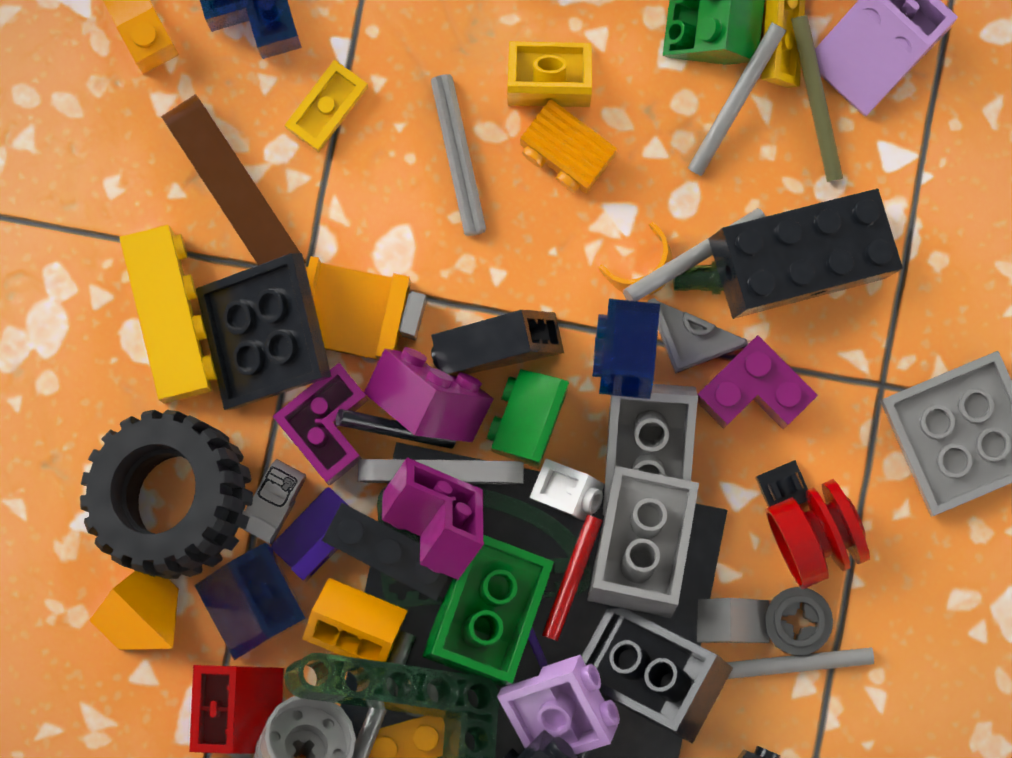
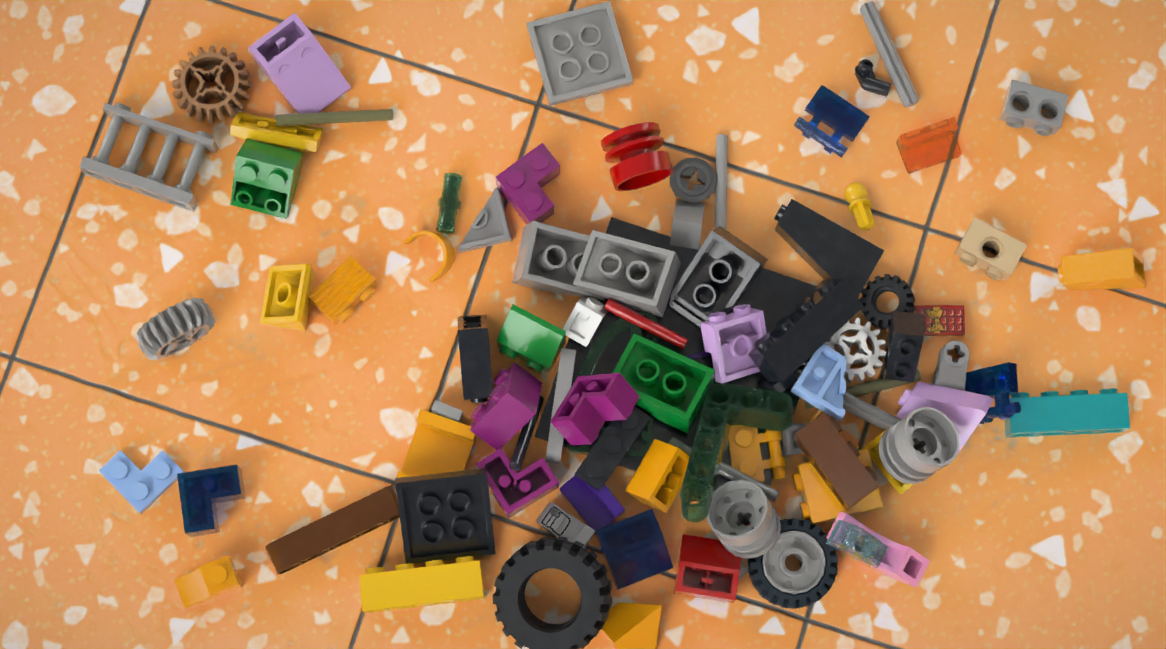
camera: 90 degrees left, 5 degrees down
yellow plate [284,59,368,153] -> none
light grey axle [431,74,486,236] -> none
clear blue brick [592,298,660,399] -> none
light grey bar [623,208,766,304] -> none
light grey bar [688,22,786,176] -> none
black brick [708,188,903,319] -> none
black tile [755,460,808,507] -> none

